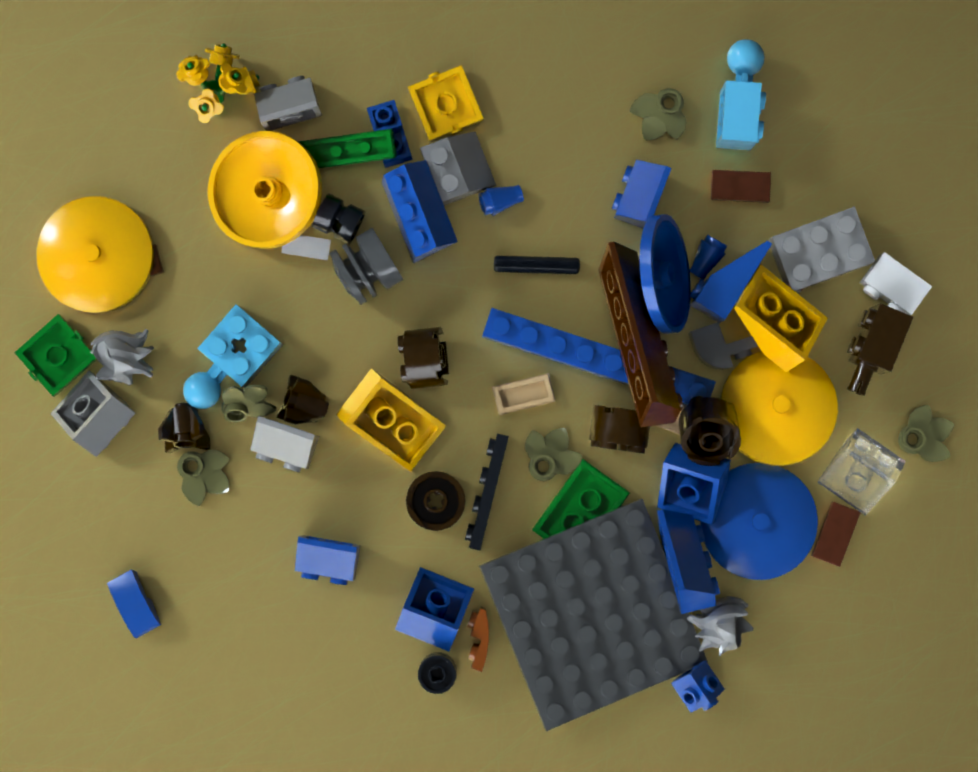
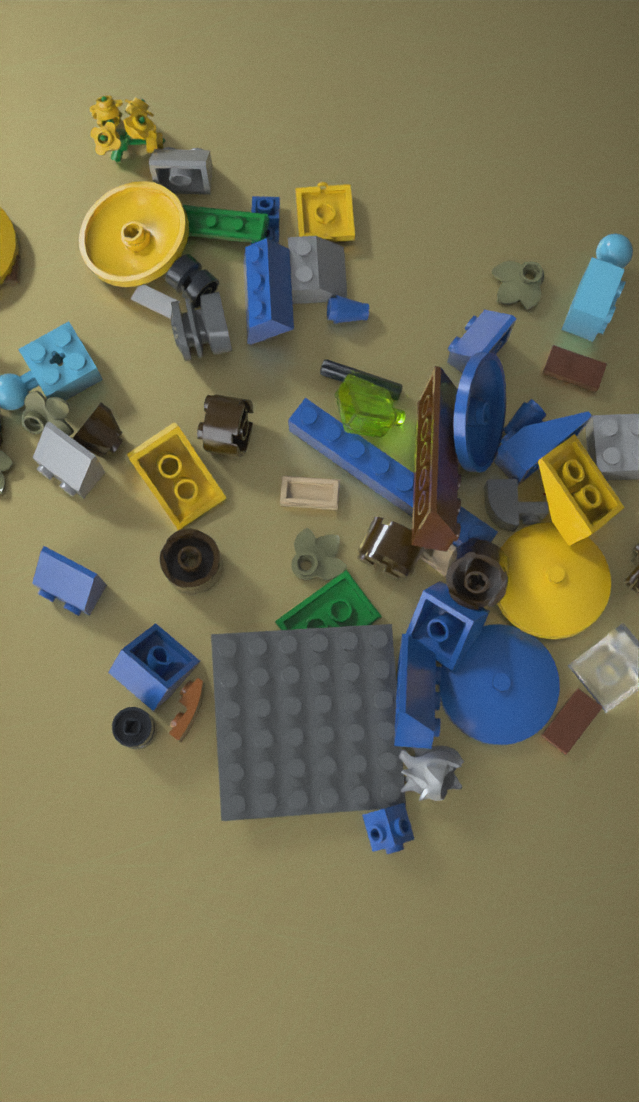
camera: 15 degrees right, 10 degrees down
black plate [465,433,509,551] -> none
none -> clear neon green torso [334,374,405,438]

